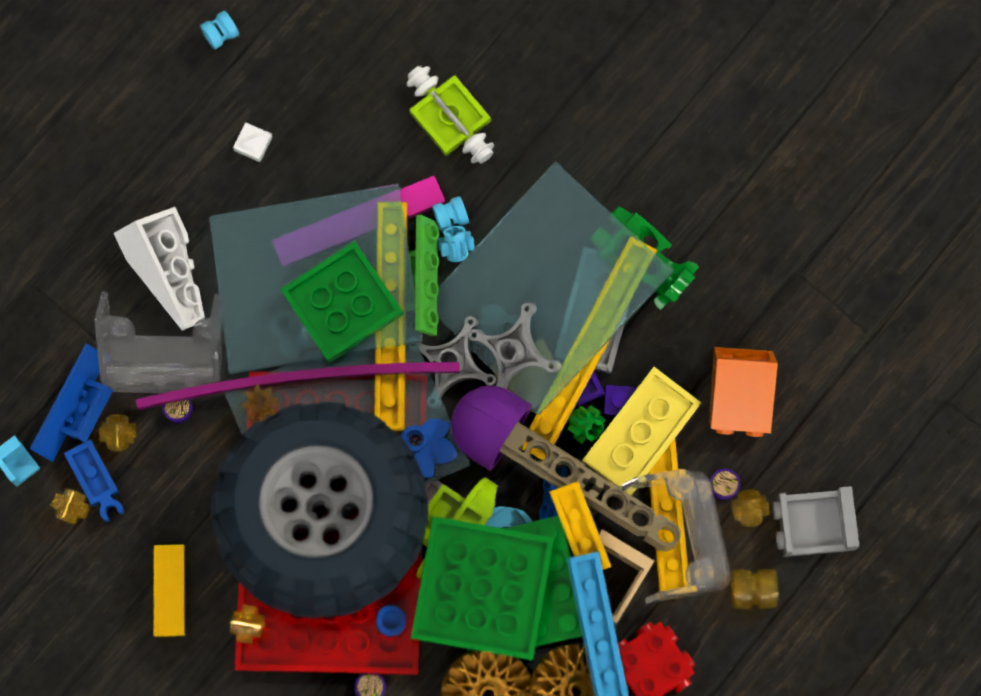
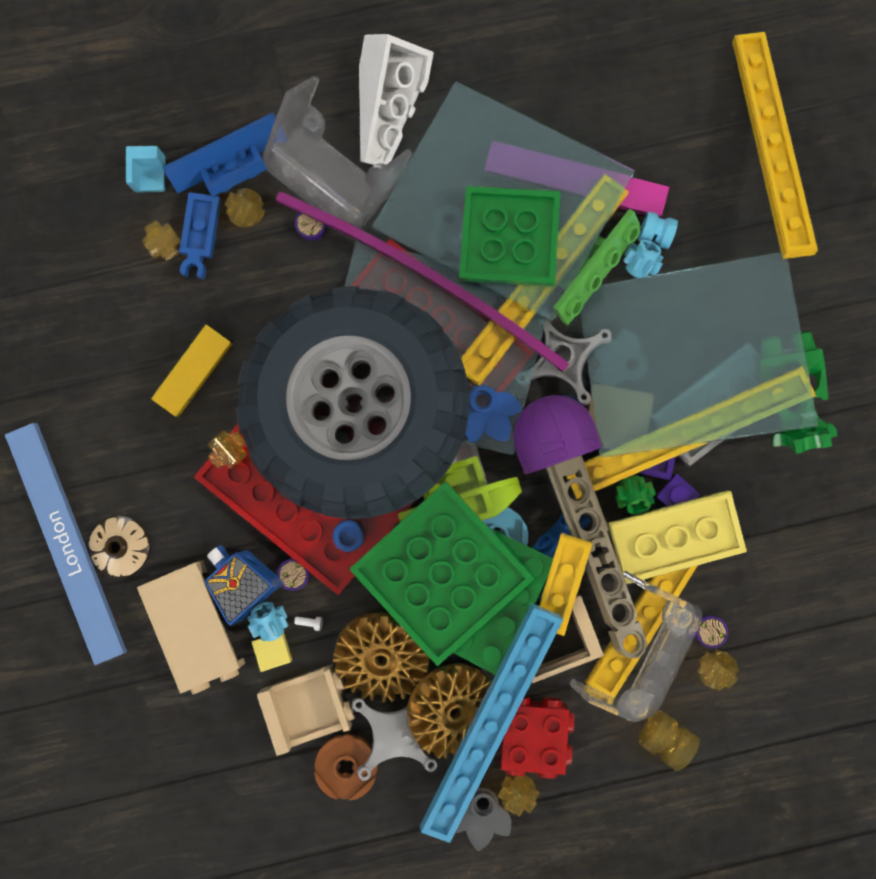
camera: 40 degrees right, 10 degrees up
white tile [233,123,272,162] -> none
clear yellow gear [241,384,279,422] -> none
lime plate [407,66,494,164] -> none
light grey piece [469,303,561,390] -> none
orange slope [709,347,778,437] -> none
light grey panel [772,486,859,557] -> none
none -> yellow tile [732,32,818,259]

